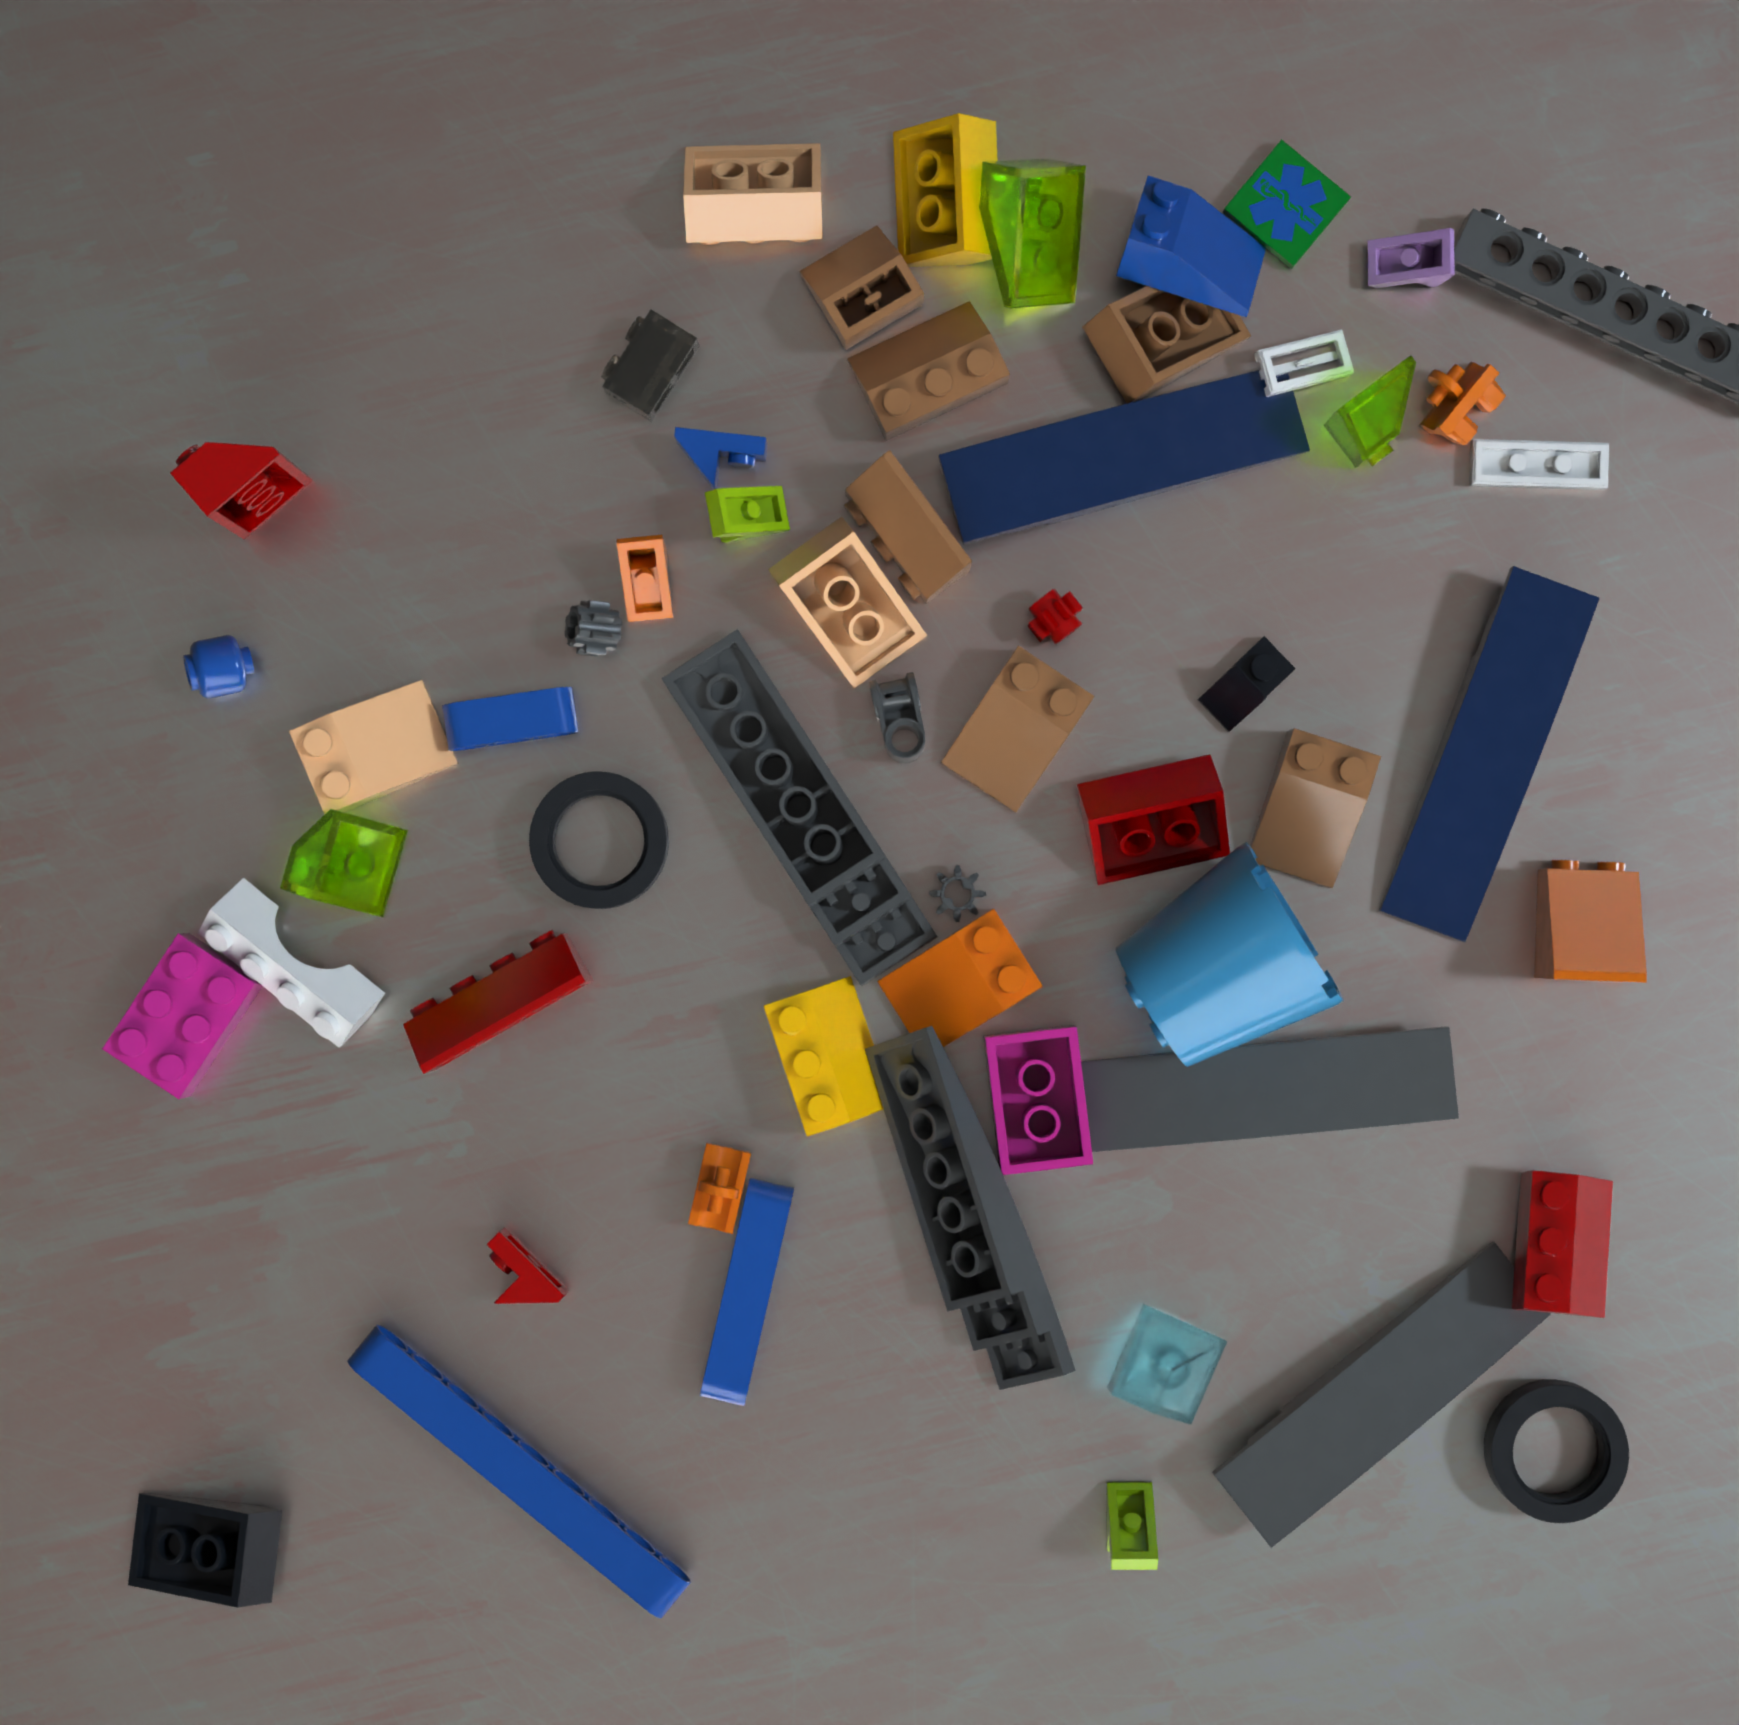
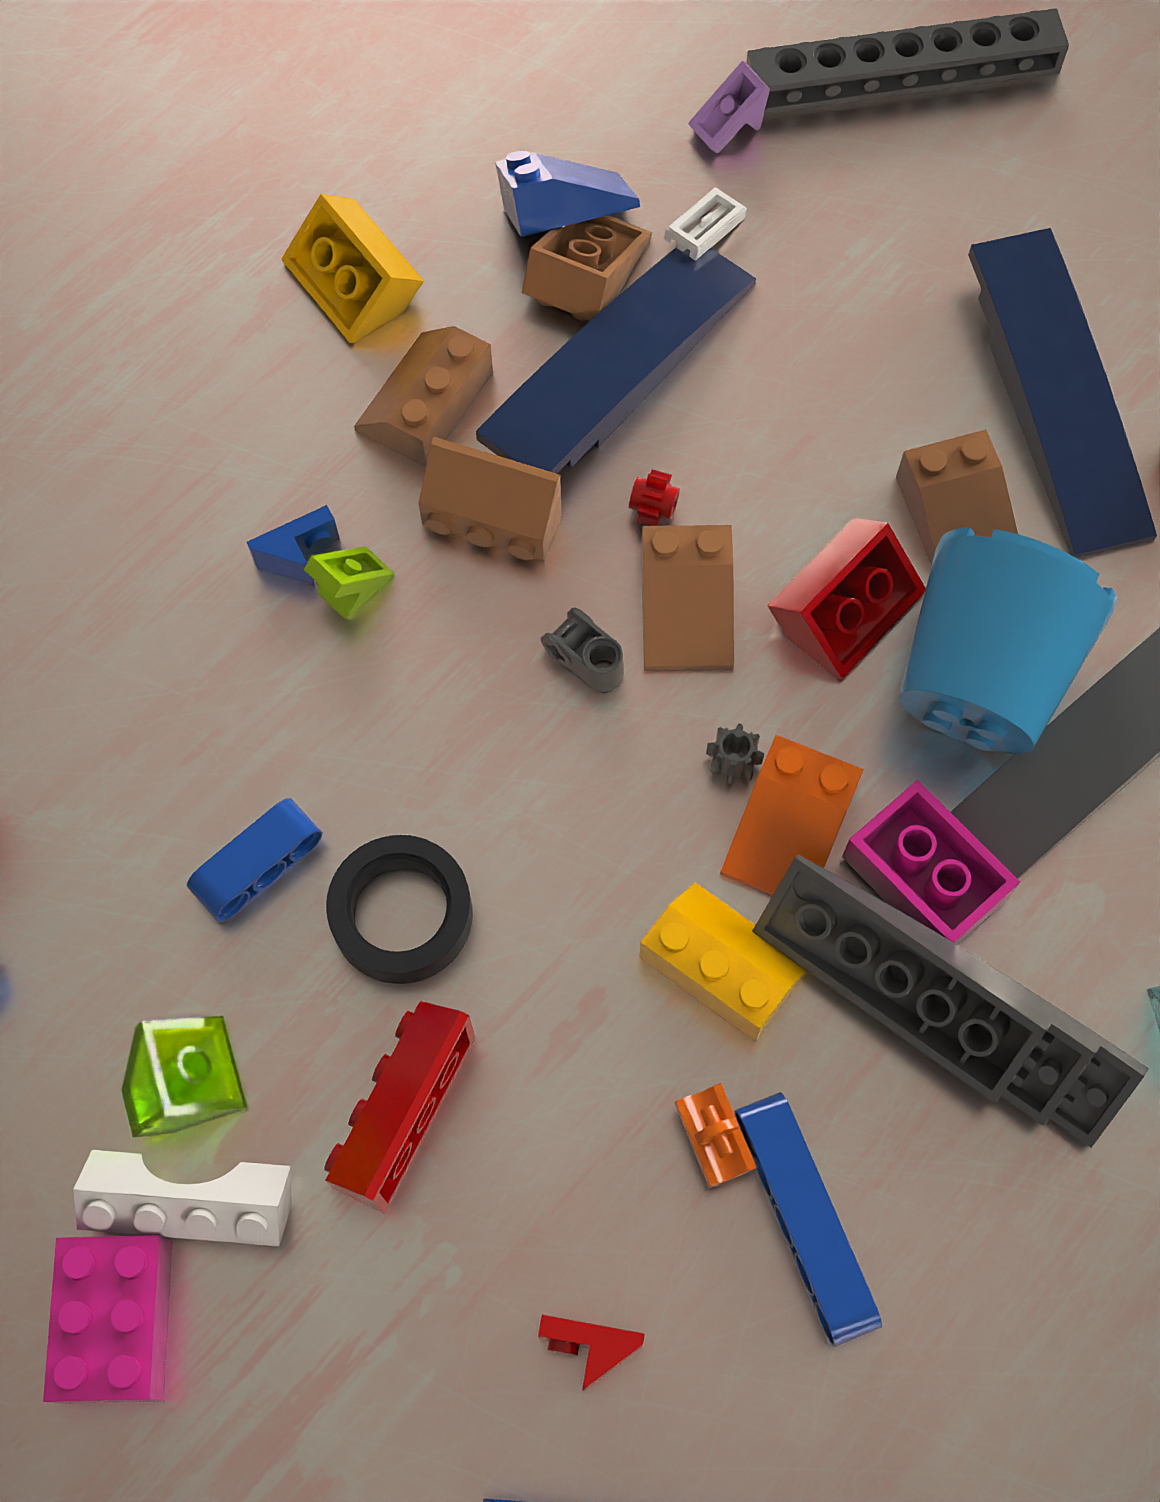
camera: 30 degrees left, 20 degrees down
light nougat slope [289,680,459,817] -> none
dark grey gear [564,600,622,656] -> none
clear smoke hinge [601,309,700,422] -> none
orange slope [616,534,673,622] -> none
dark grey slope [661,629,938,986] -> none
light nougat slope [683,143,823,245] -> none
light nougat slope [768,516,927,688] -> none
medium nougat slope [799,225,924,350] -> none
clear neon green slope [979,159,1086,309] -> none
black slope [1197,636,1296,732] -> none
green tile [1223,139,1351,269] -> none
clear neon green slope [1324,355,1416,468] -> none
orange hips [1419,362,1506,446] -> none
white tile [1469,439,1609,490] -> none

